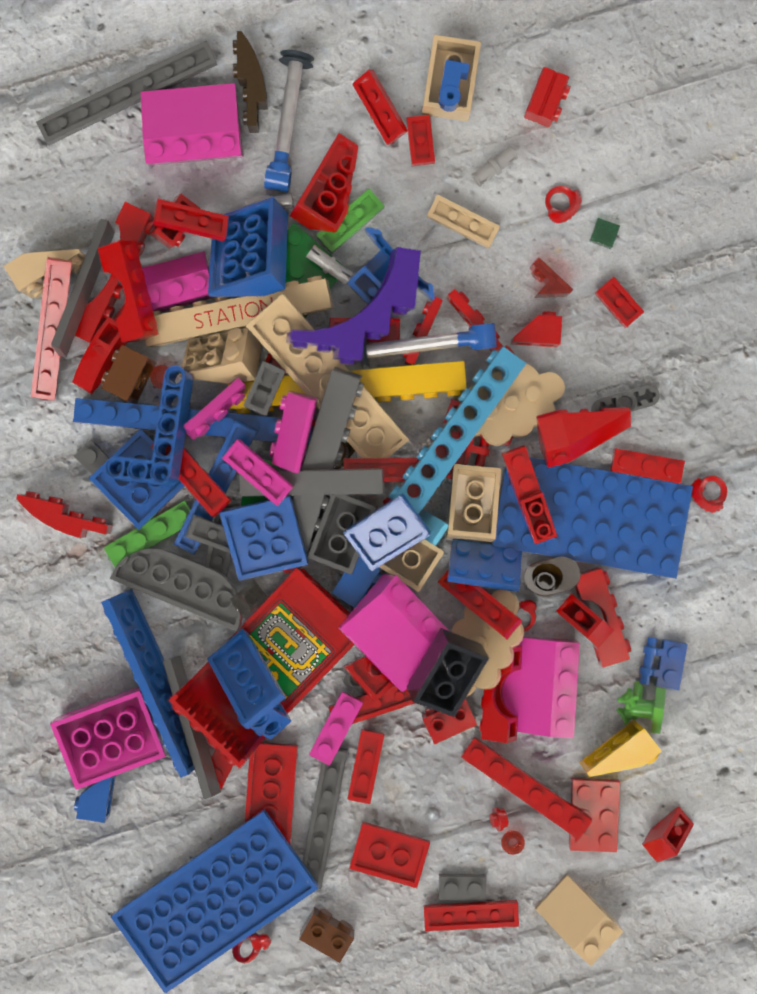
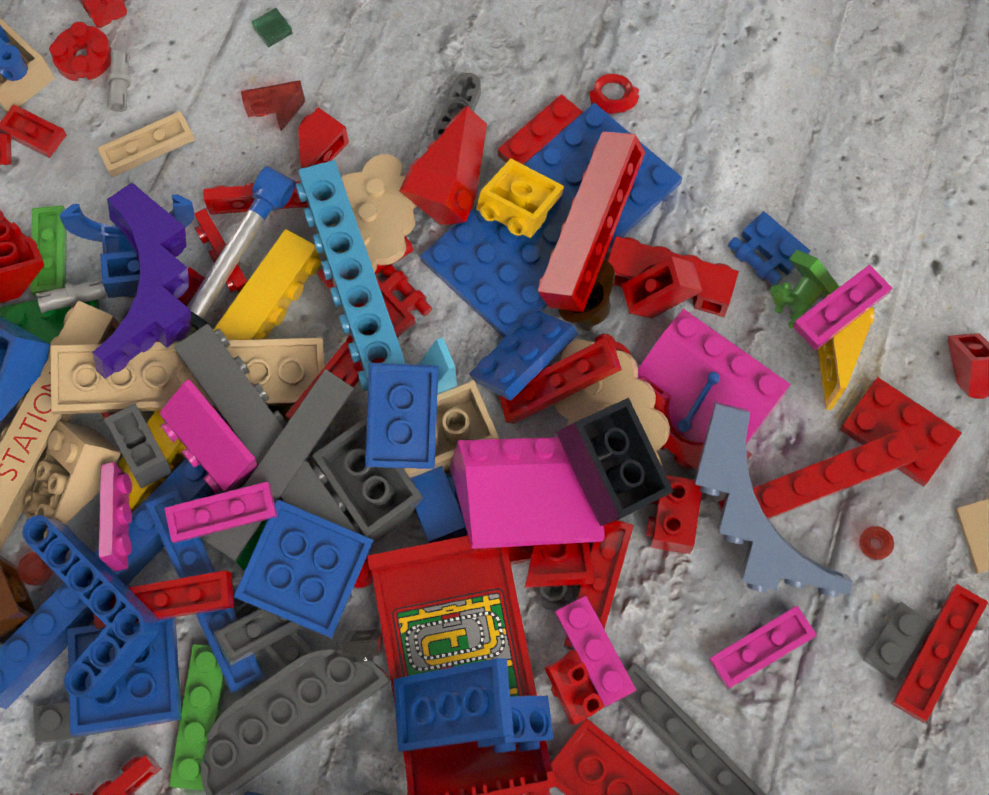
camera: 55 degrees left, 20 degrees down
red plate [347,729,384,804] -> none
red plate [349,821,430,888] -> none
tan slope [445,464,501,542] -> none
red plate [489,807,509,832] -> none
red slope [501,445,557,545] -> none
red piece [545,186,582,224] -> none
red plate [594,277,644,328] -> none
none -> red plate [49,22,112,81]
none -> yellow plate [476,159,564,238]
none -> brick [538,132,645,312]
none -> red hips [544,650,604,725]
none -> blue hinge [677,371,720,432]
none -> sand blue arch [694,401,853,597]
none -> dark pink plate [709,605,817,690]
none -> dark pink plate [793,264,893,351]

